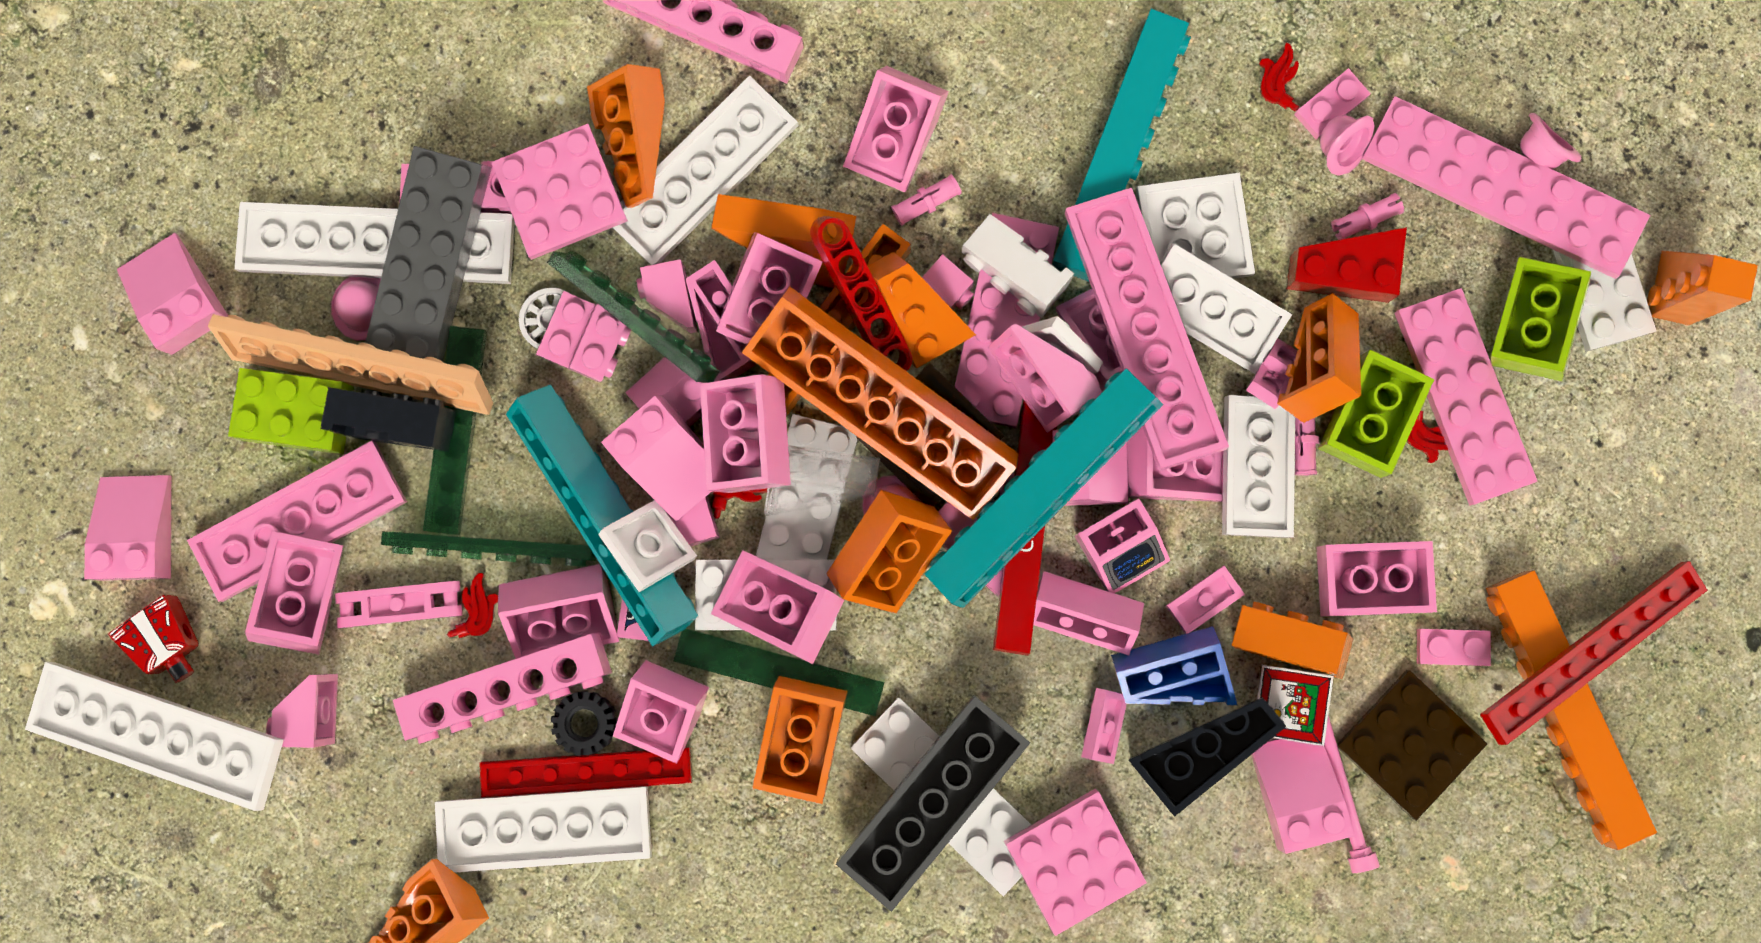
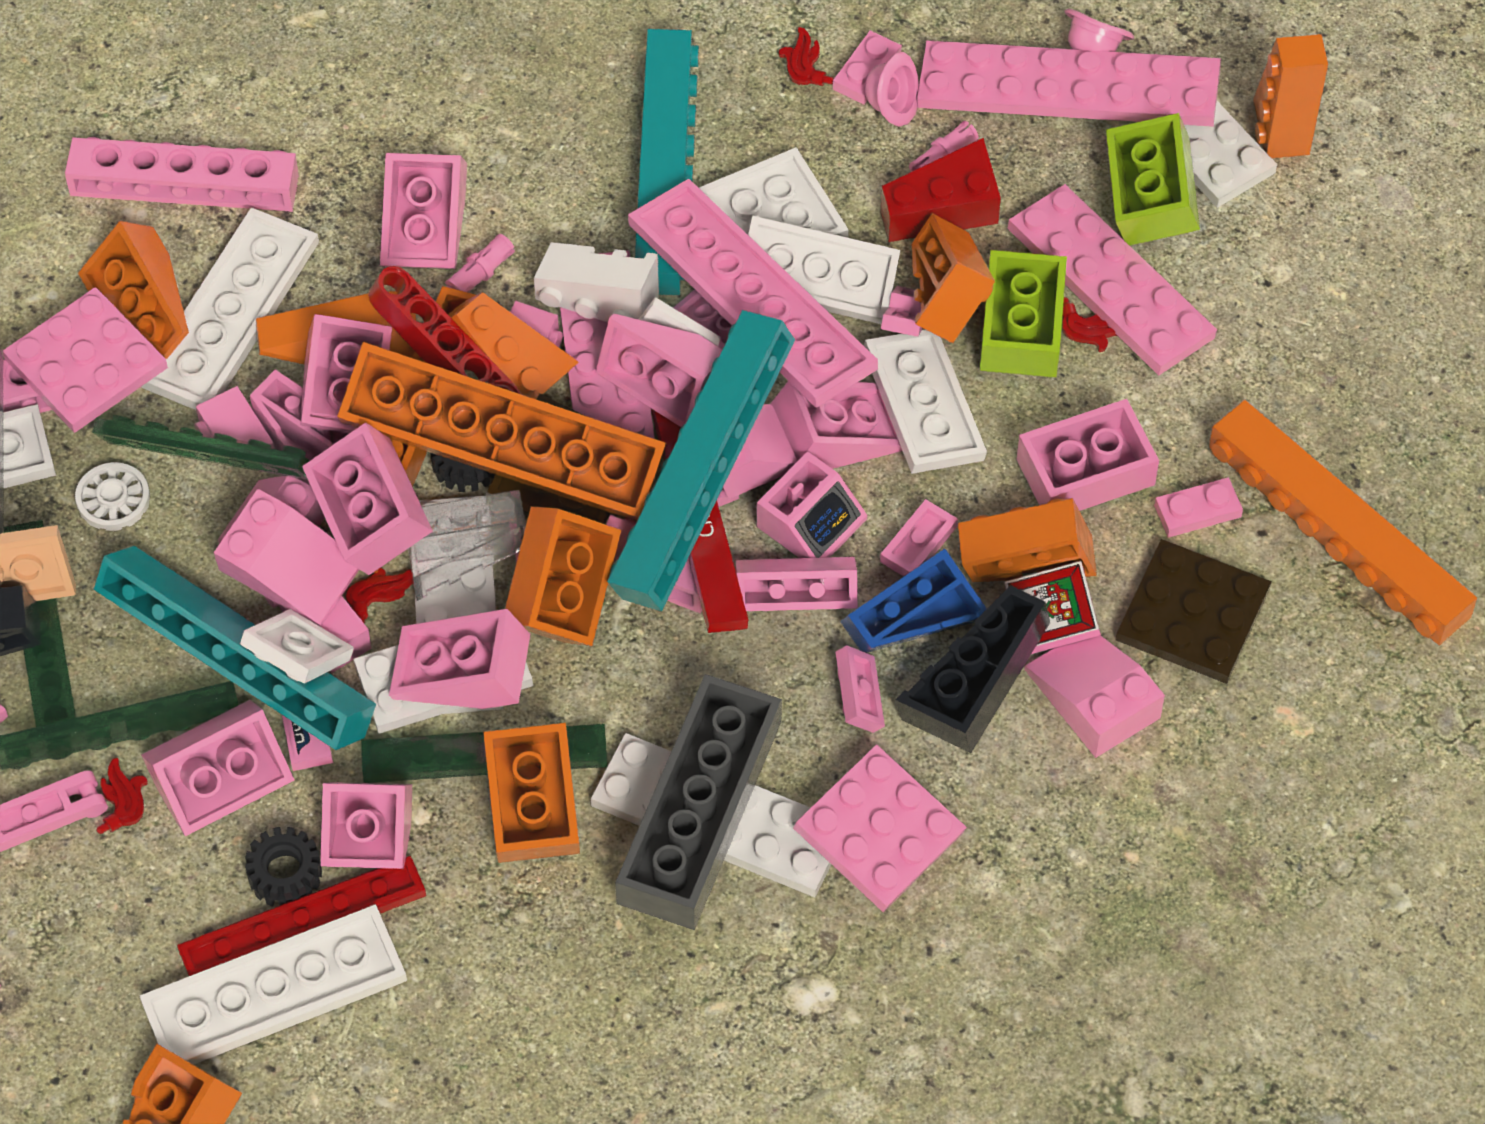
camera: 25 degrees left, 25 degrees down
bright pink brick [393,633,612,744] -> none
bright pink plate [535,291,632,382] -> none
bright pink pin [1295,417,1319,476] -> none
bright pink piece [1324,716,1380,873] -> none
plate [1480,561,1708,745] -> none

